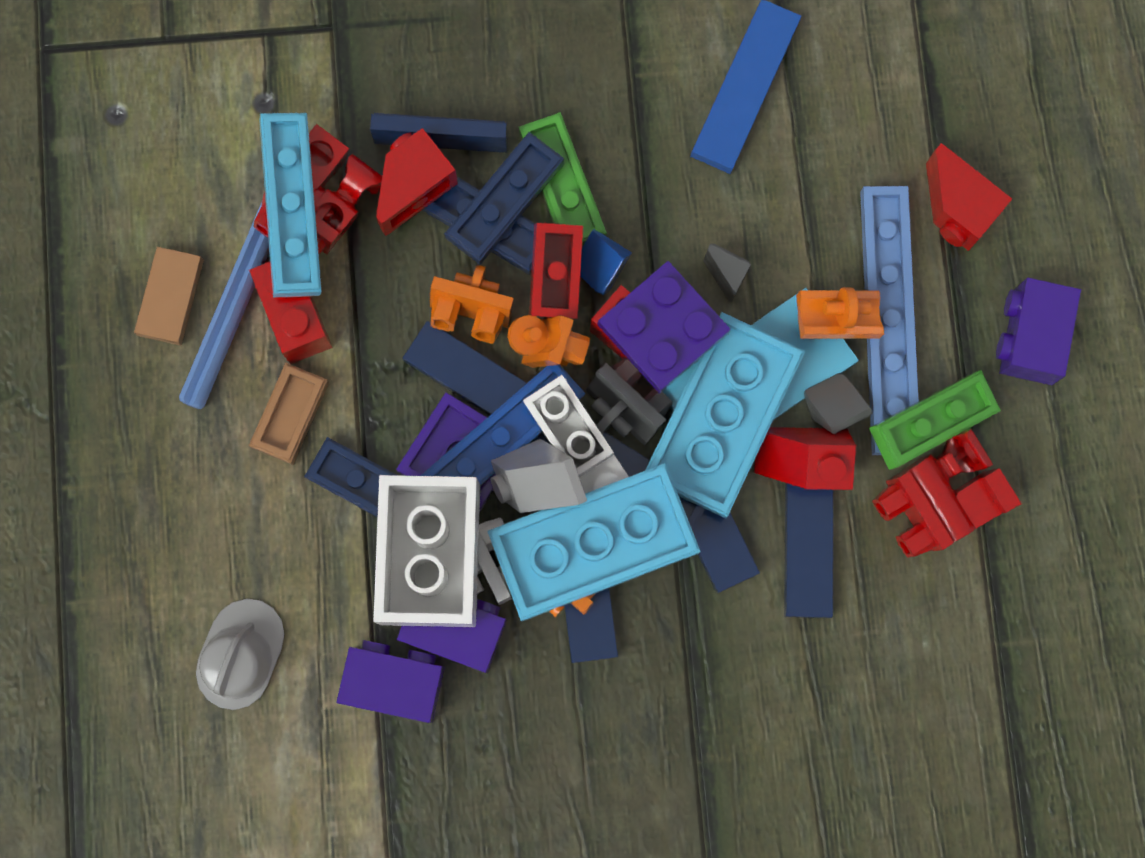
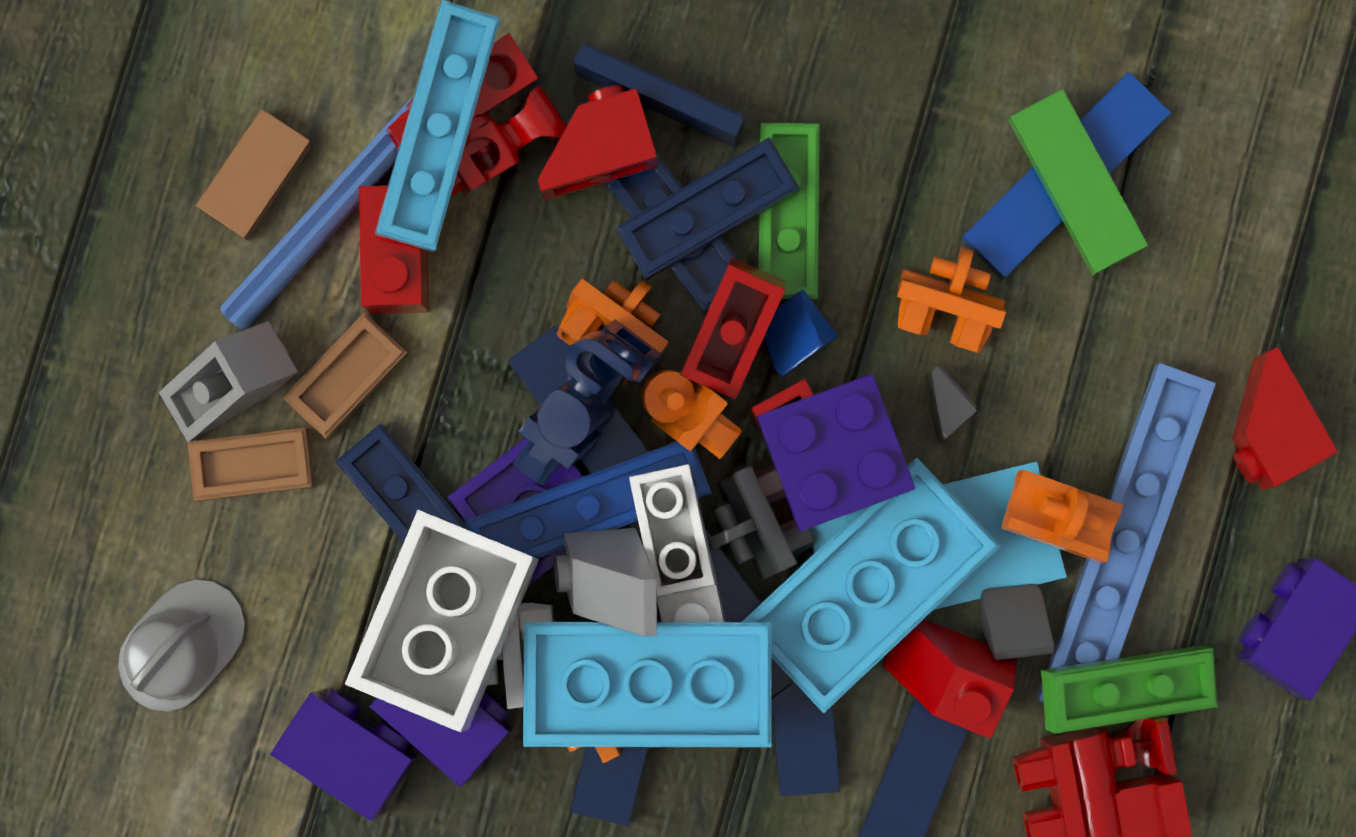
camera: 30 degrees right, 5 degrees up
none -> light grey slope [159,321,298,442]
none -> medium nougat tile [187,428,315,502]
none -> dark blue hips [513,319,663,485]
none -> orange hips [897,247,1006,353]
none -> bright green tile [1008,89,1148,276]

